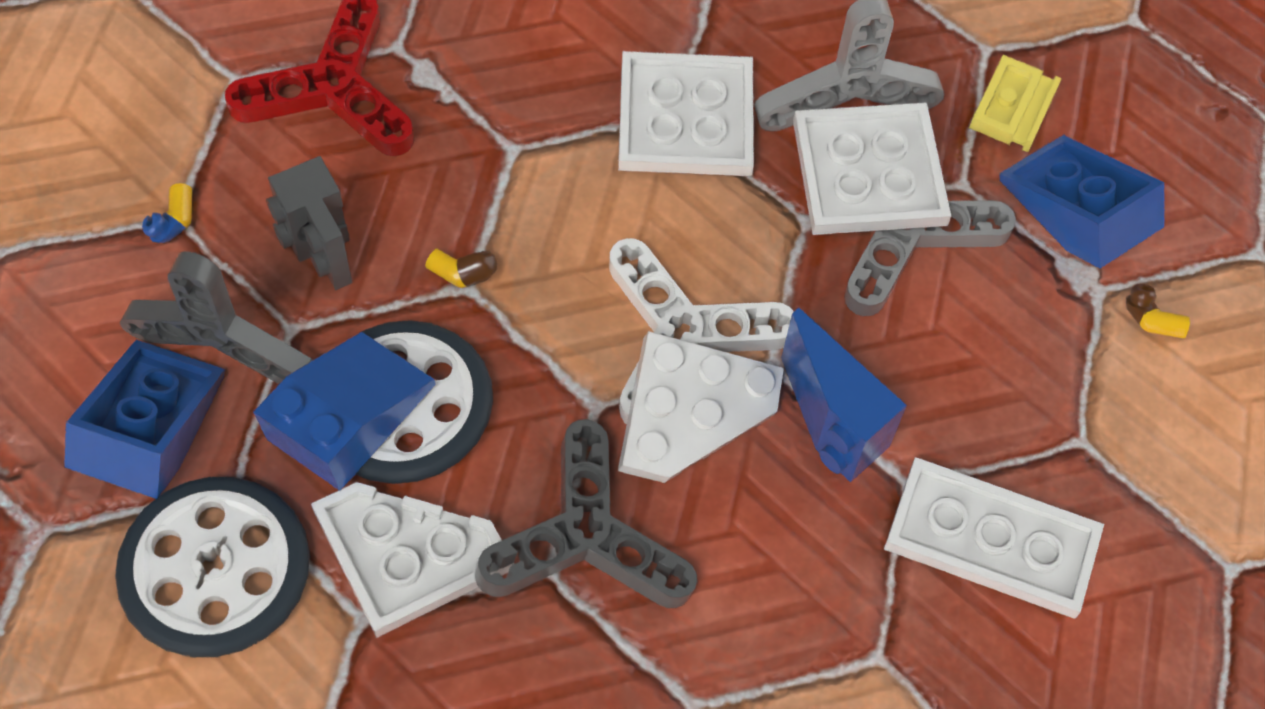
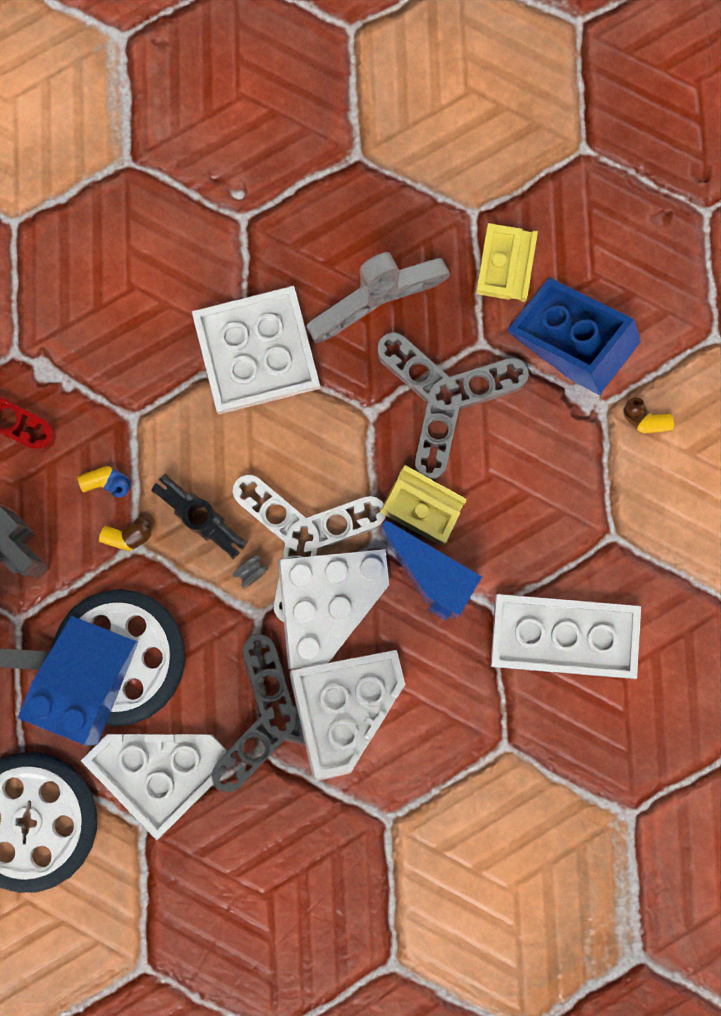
camera: 10 degrees left, 20 degrees up
white plate [793,103,951,235] -> none
none -> arm [77,466,131,498]
none -> black pin [151,474,248,559]
none -> dark grey bush [232,555,269,589]
none -> white plate [290,650,405,781]
none -> light yellow plate [380,465,467,546]

